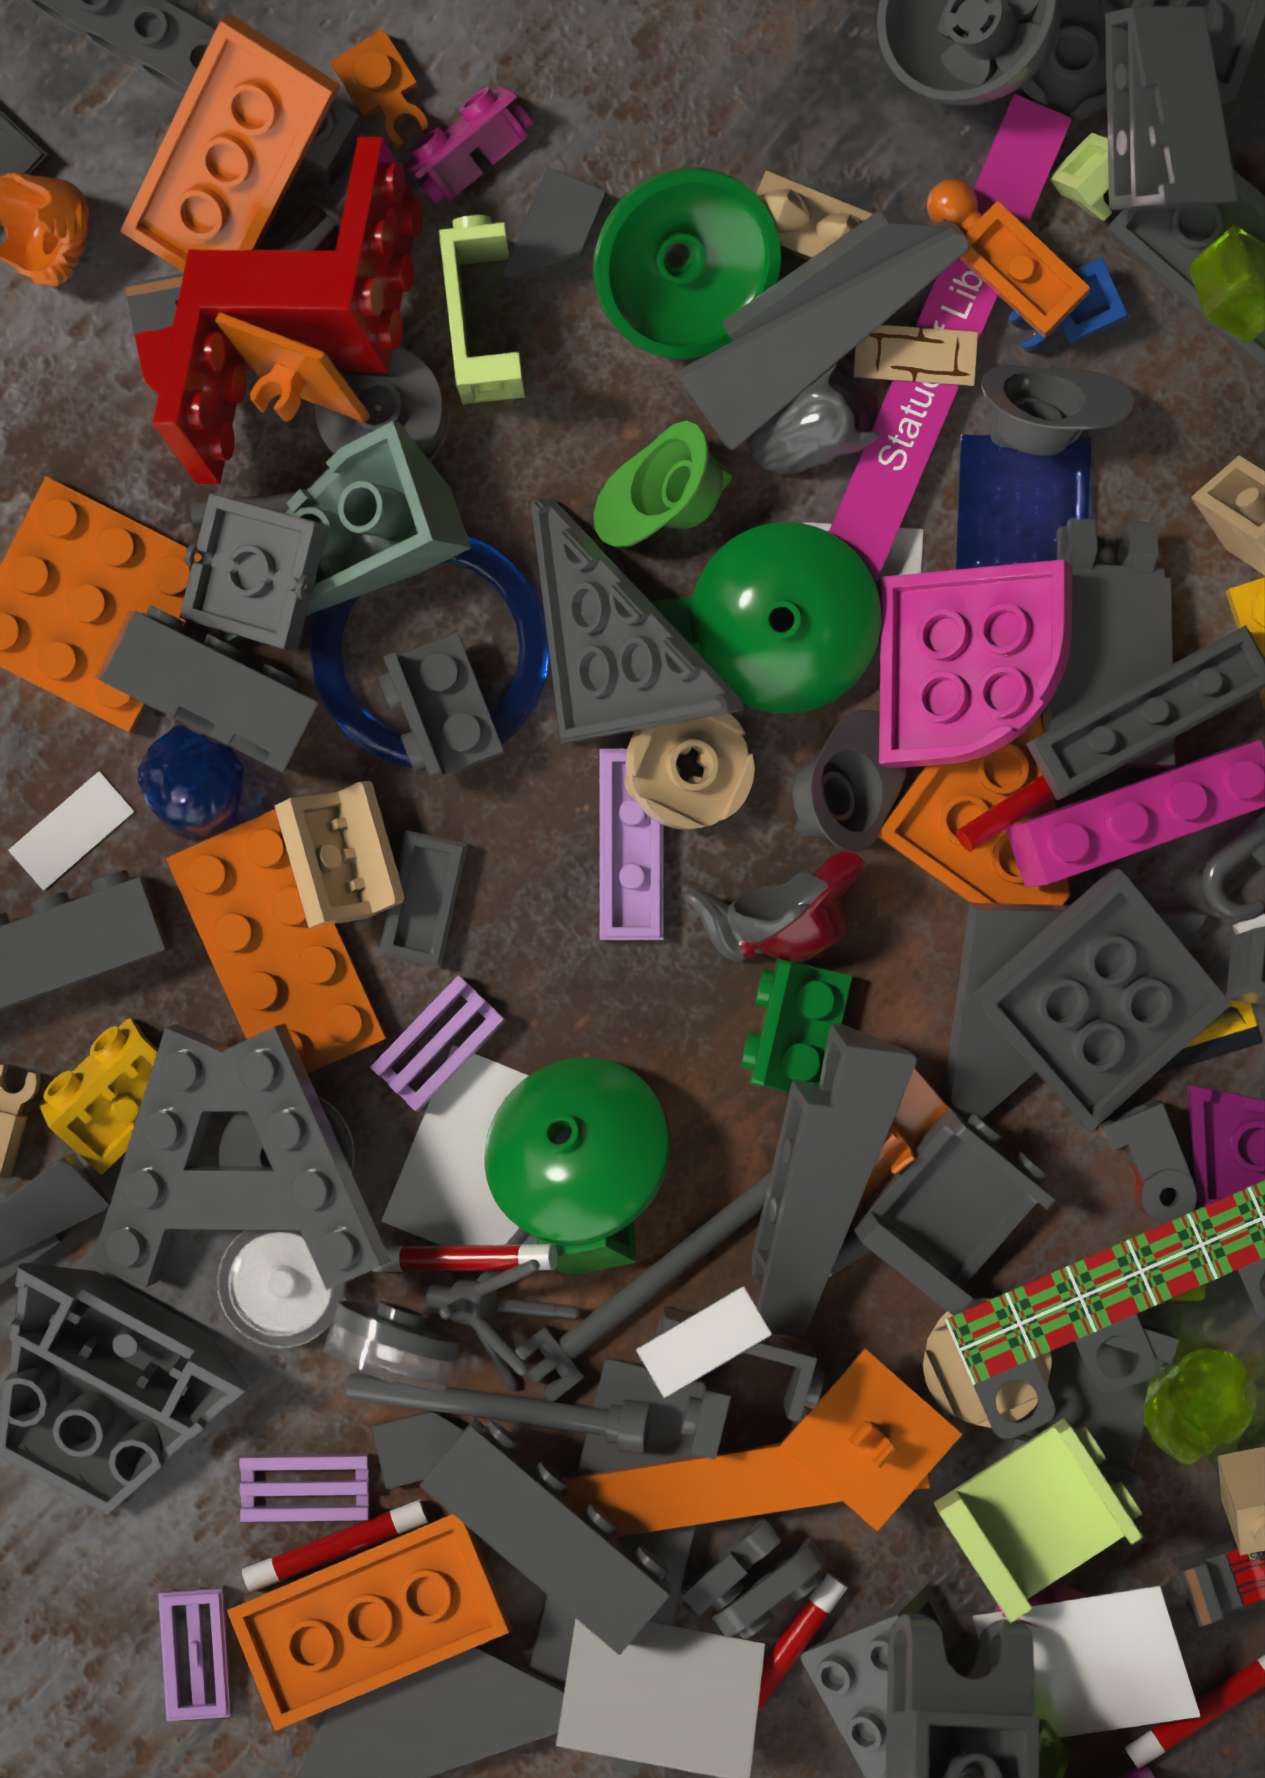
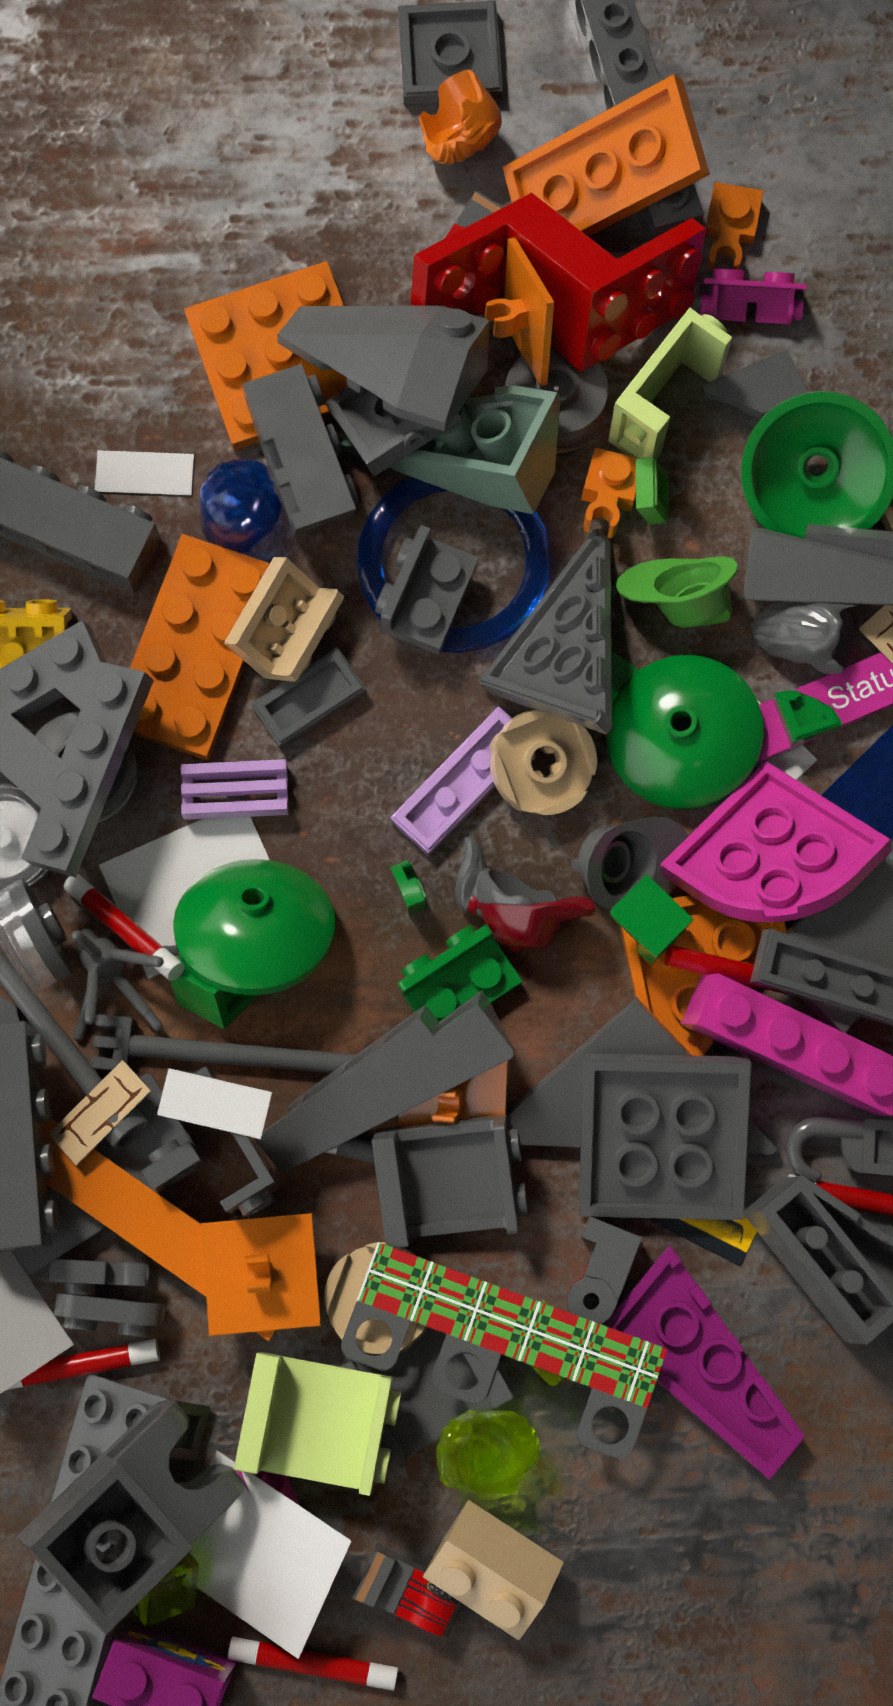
camera: 45 degrees right, 10 degrees down
none -> tan sticker [49,1060,151,1165]
none -> dark grey wedge [277,306,490,431]
none -> green tile [389,860,427,915]
none -> orange plate [581,447,639,538]
none -> green panel [610,874,694,965]
none -> bright green tile [635,457,669,525]
none -> green tile [772,690,843,746]

